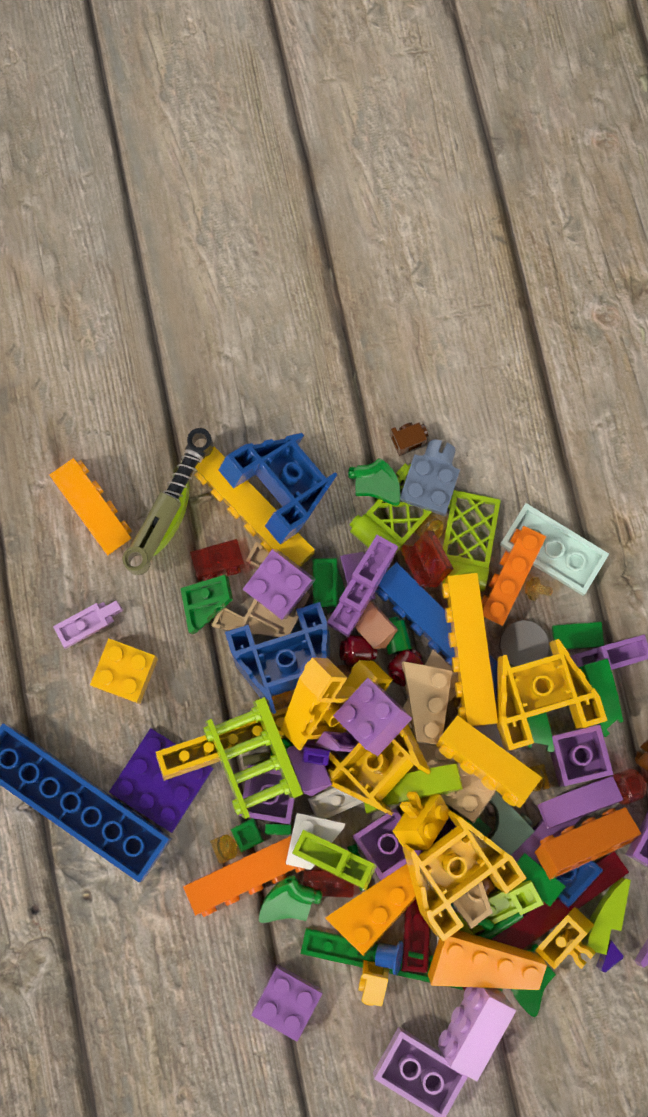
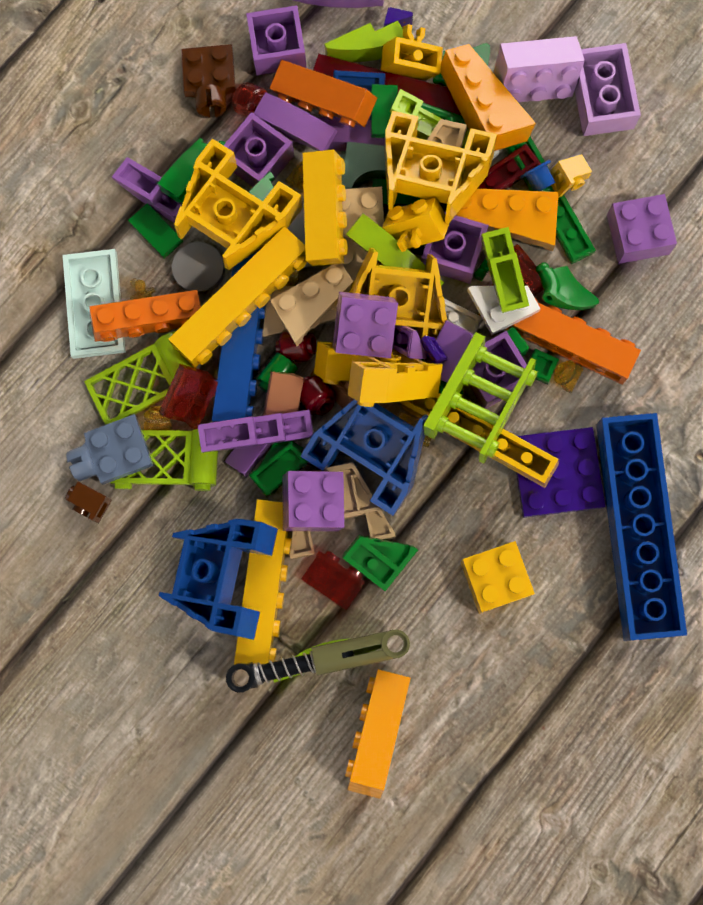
camera: 120 degrees left, 0 degrees up
lavender hinge [53,600,123,649] -> none
green arm [348,458,400,506] -> none

